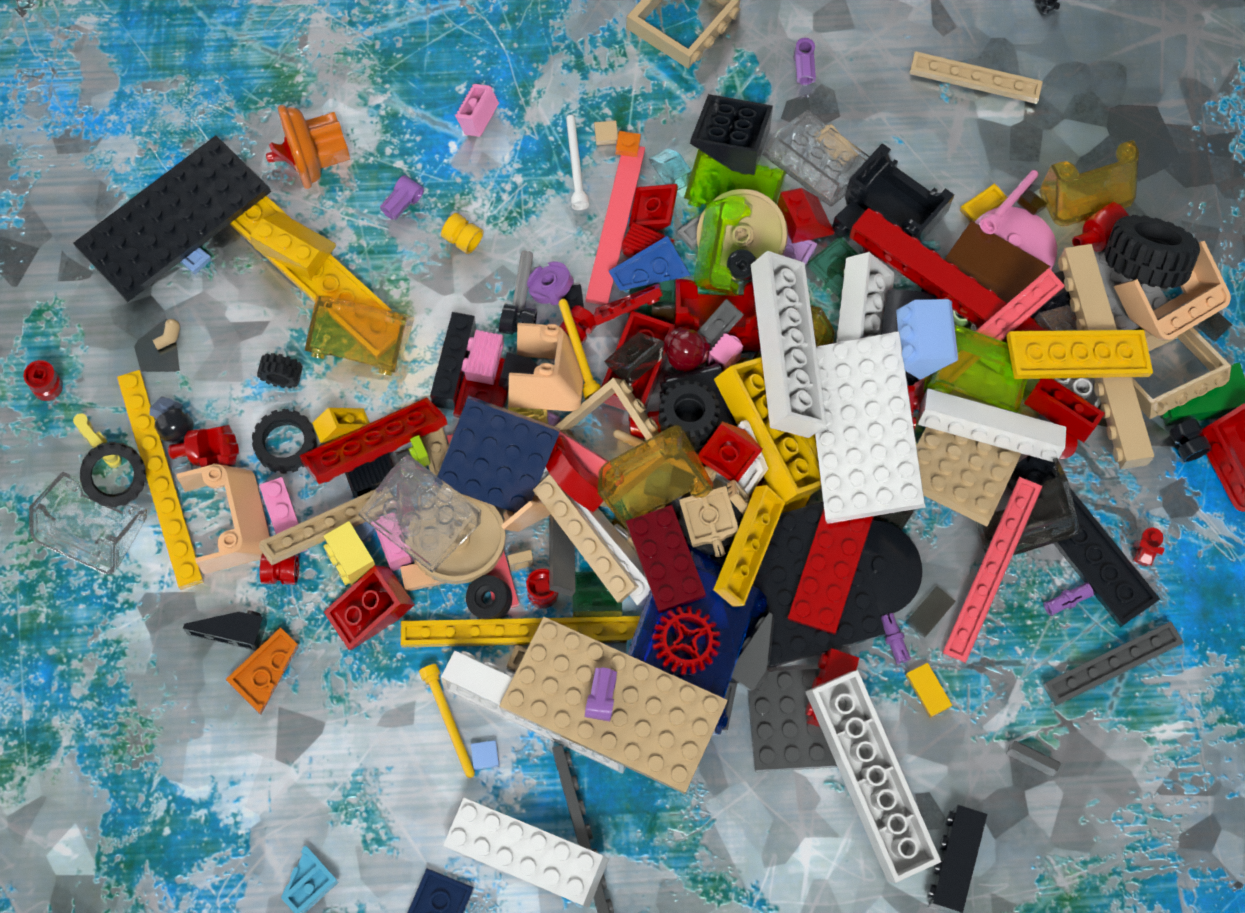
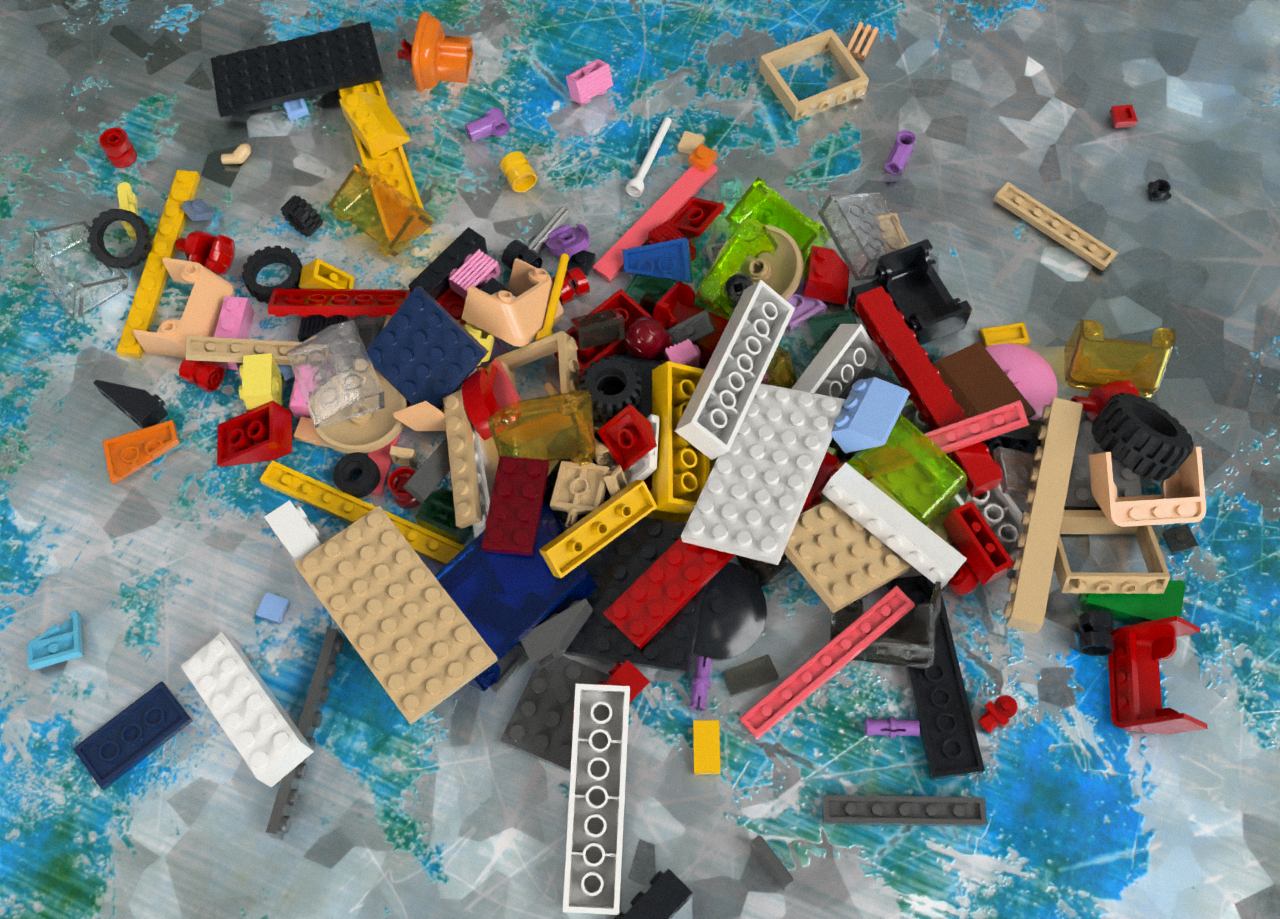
camera: 30 degrees right, 5 degrees down
black hair [154,408,194,443] -> none
lime plate [408,435,431,470] -> none
yellow piece [419,664,475,778] -> none
medium lavender piece [585,667,617,722] -> none
red wing [594,283,663,326] -> none
red gear [652,606,720,675] -> none
black slope [690,94,773,175] -> none
bright pink piece [980,170,1039,234] -> none
yellow plate [1006,330,1153,379] -> none
dark brown tile [1017,190,1048,215] -> none

